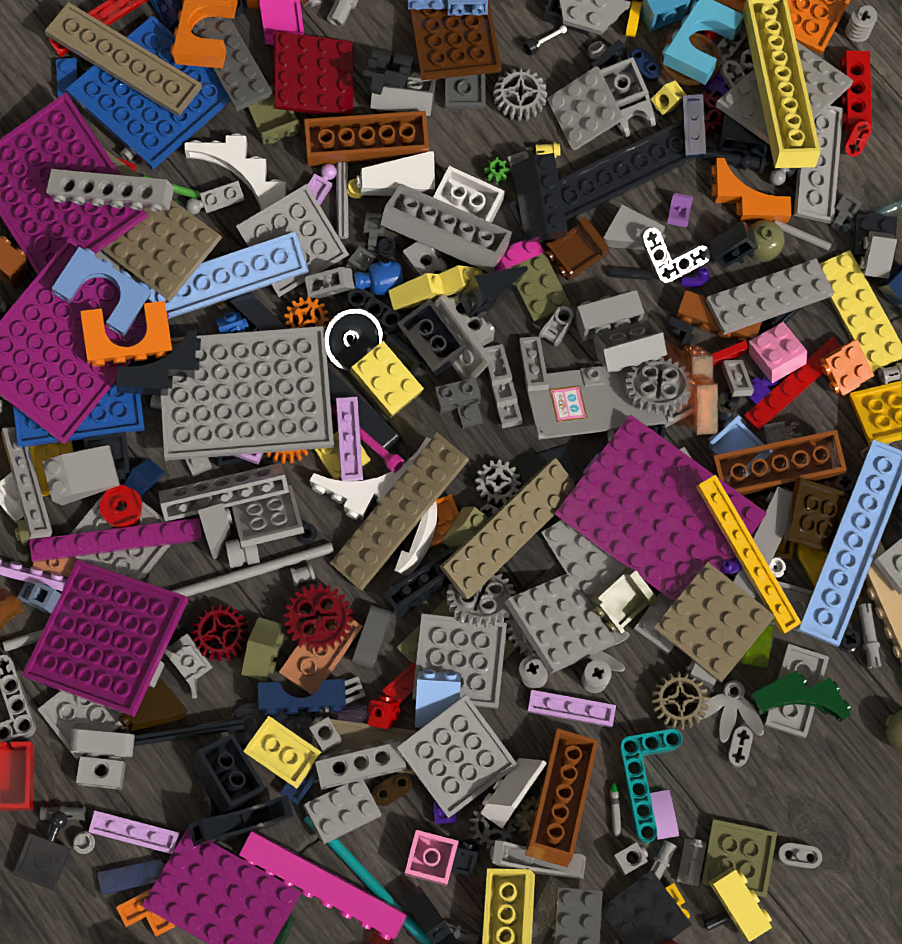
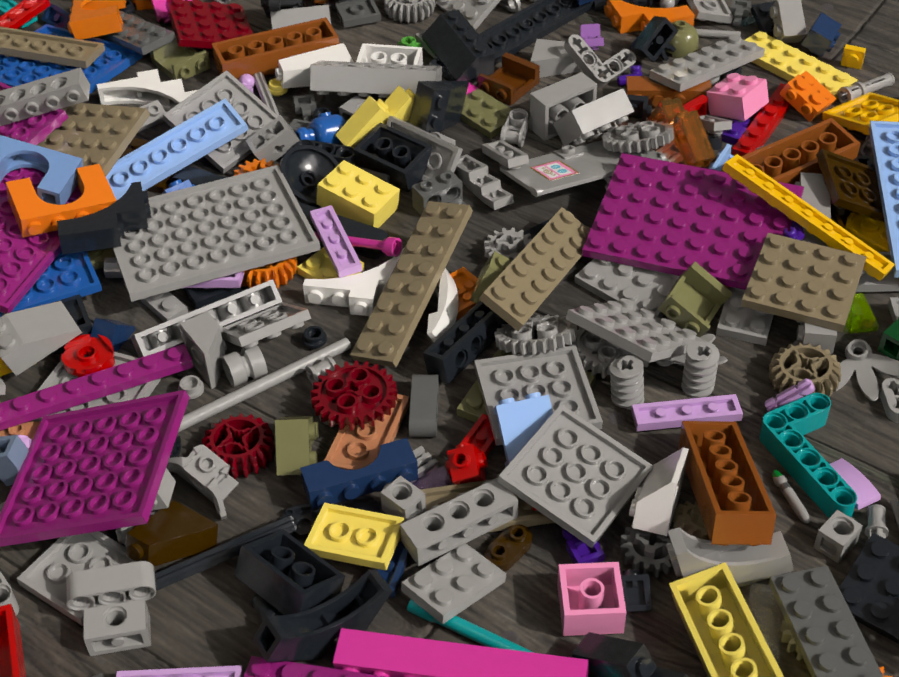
camera: 10 degrees left, 30 degrees down
none -> light grey plate [178,375,204,399]
none -> lavender axle [764,378,815,412]

